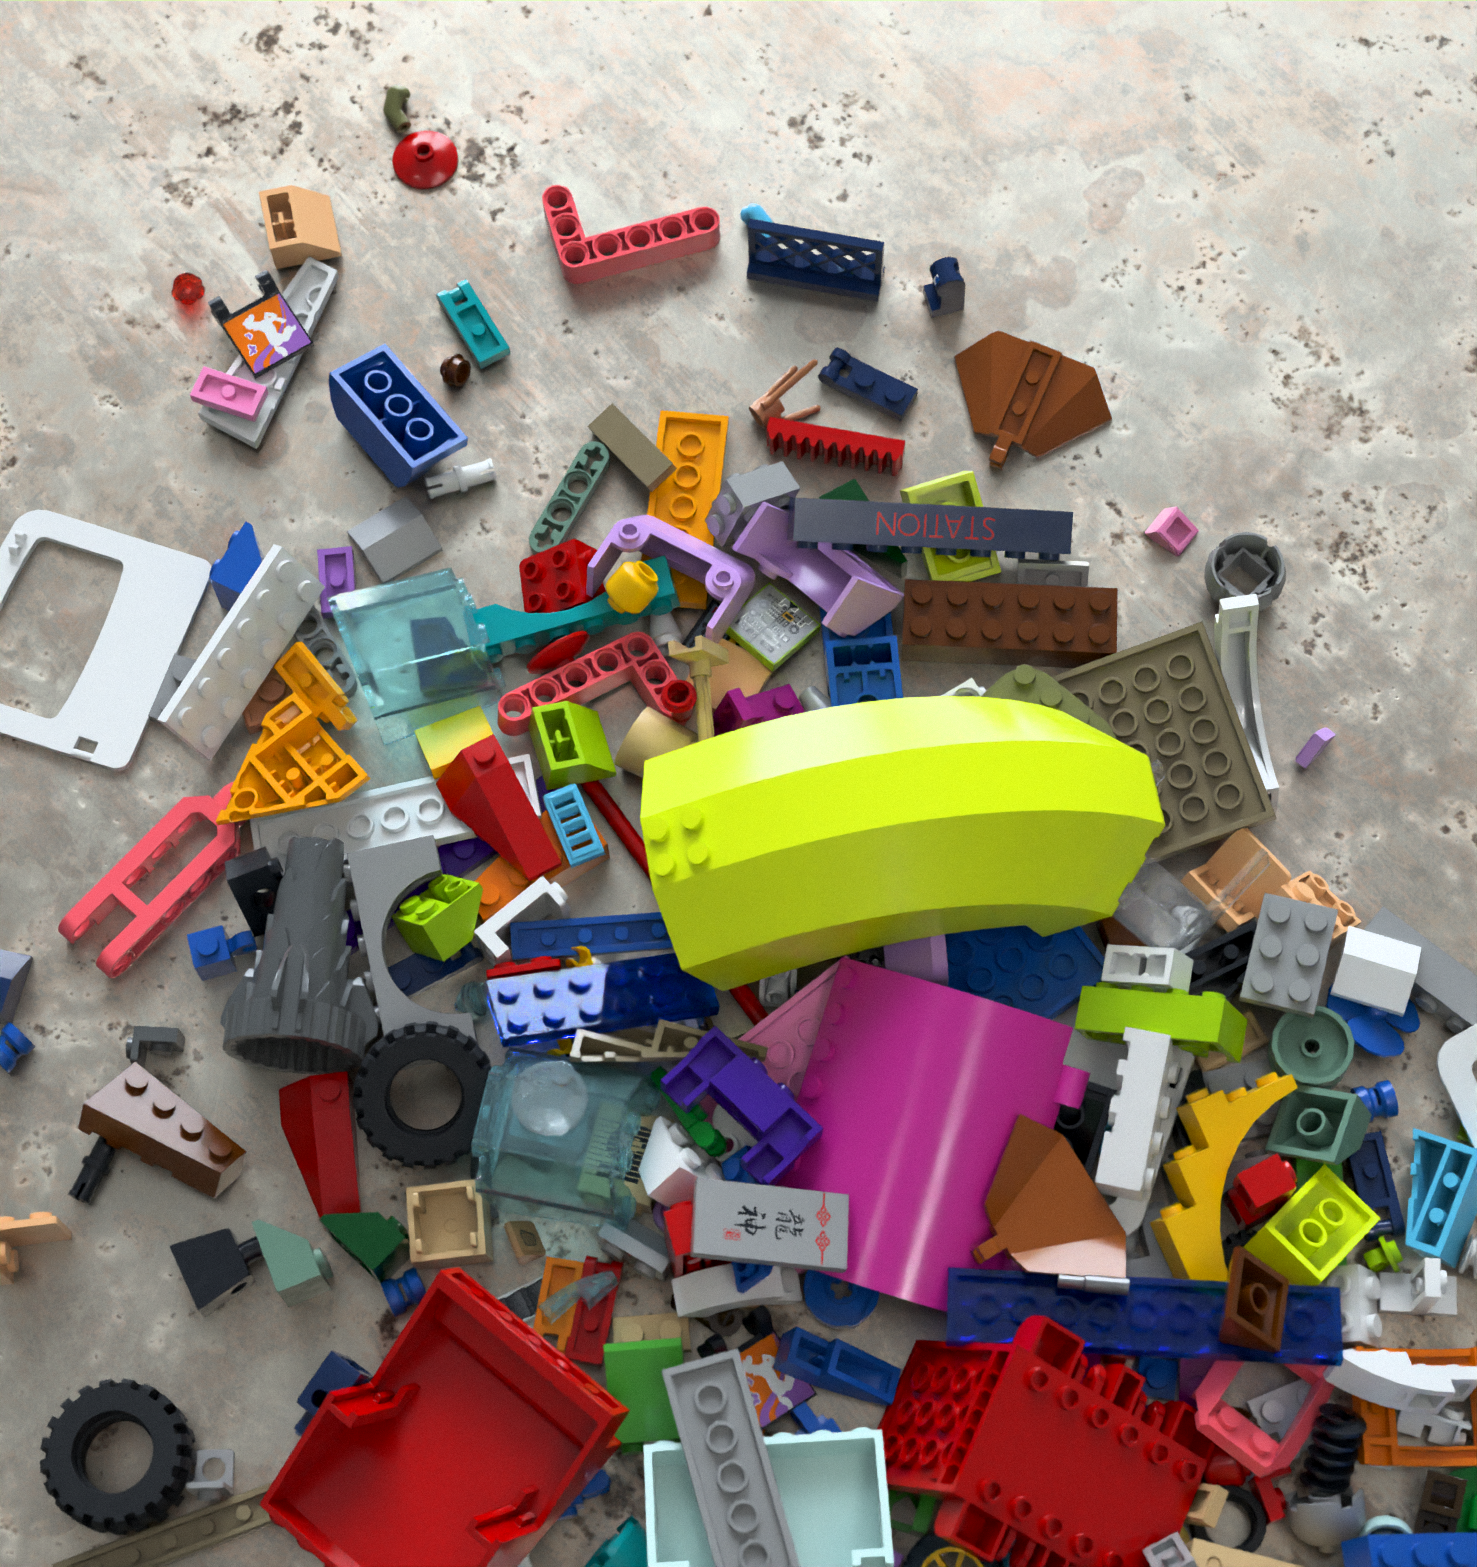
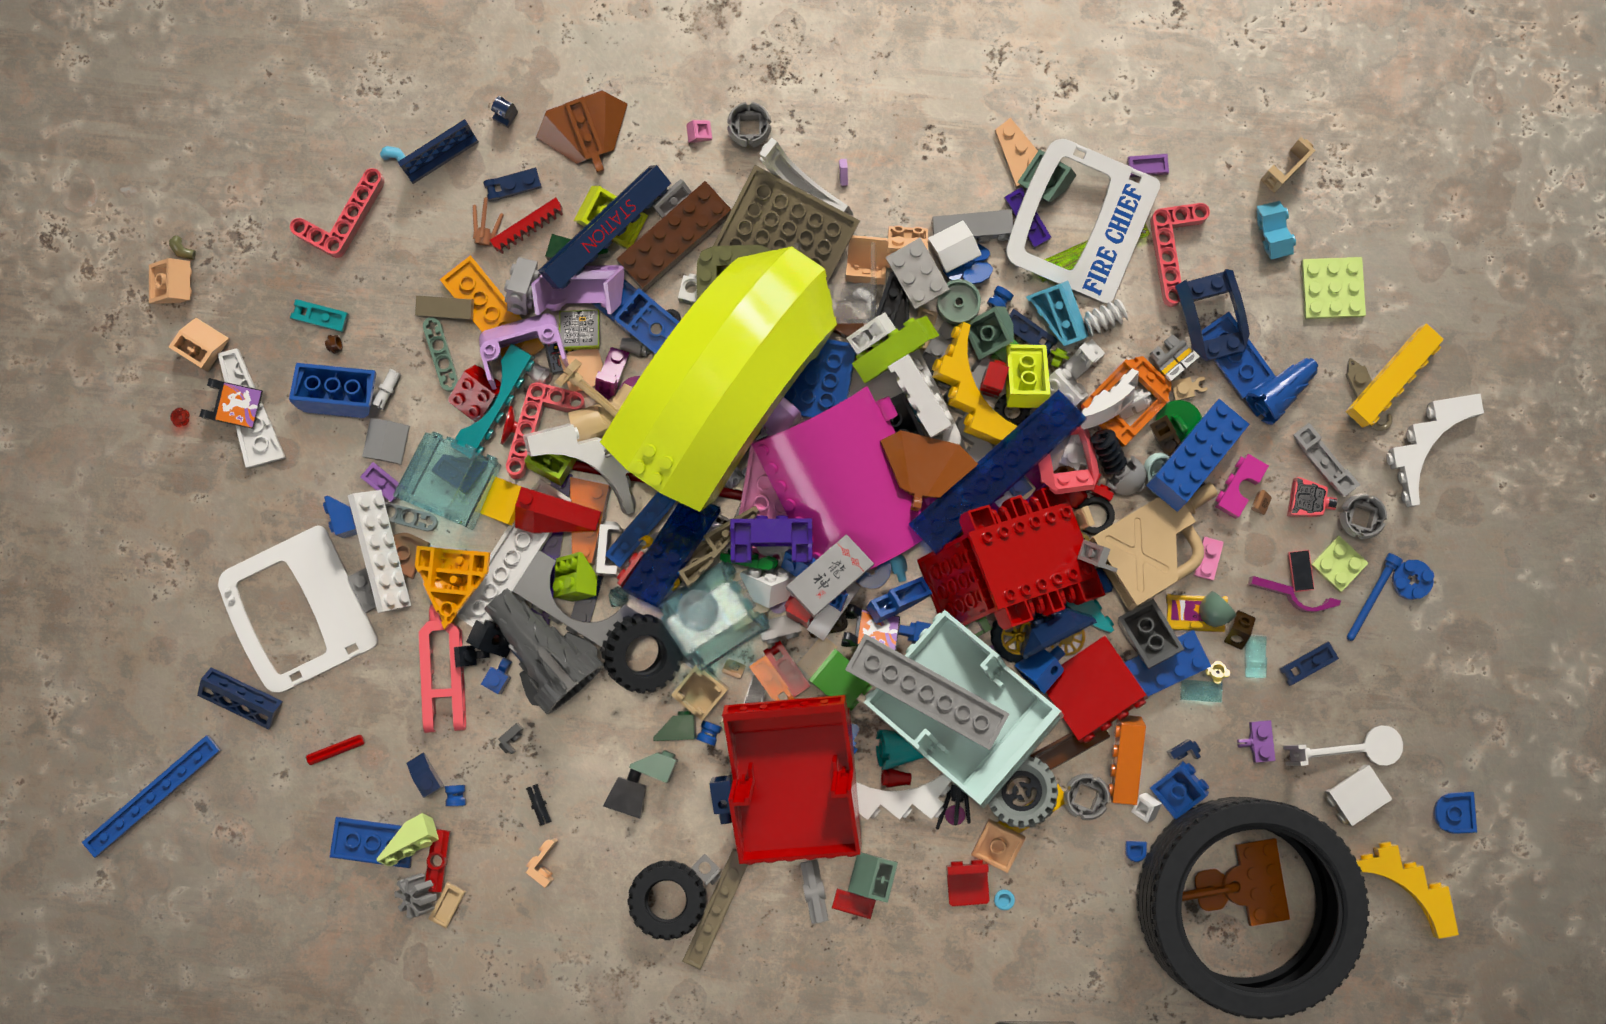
camera: 45 degrees left, 15 degrees up
reddish brown wedge [78,1062,246,1198] -> none
bright pink plate [190,366,268,422] -> none
light orange hinge [274,642,358,731] -> none
red wedge [279,1071,362,1232] -> none
red dish [392,130,459,189] -> none
clear light blue slope [538,1271,618,1325] -> none
medium azure slope [543,784,605,868] -> none
yellow head [605,561,659,614] -> none
red cone [661,679,697,723] -> none
flat silver pin [1058,1274,1129,1296] -> none
reddish brown slope [1218,1246,1289,1353] -> none
none -> light nougat slope [149,258,192,304]
none -> black plate [454,645,490,667]
none -> white arch [523,423,636,514]
none -> medium azure cylinder [890,554,908,582]

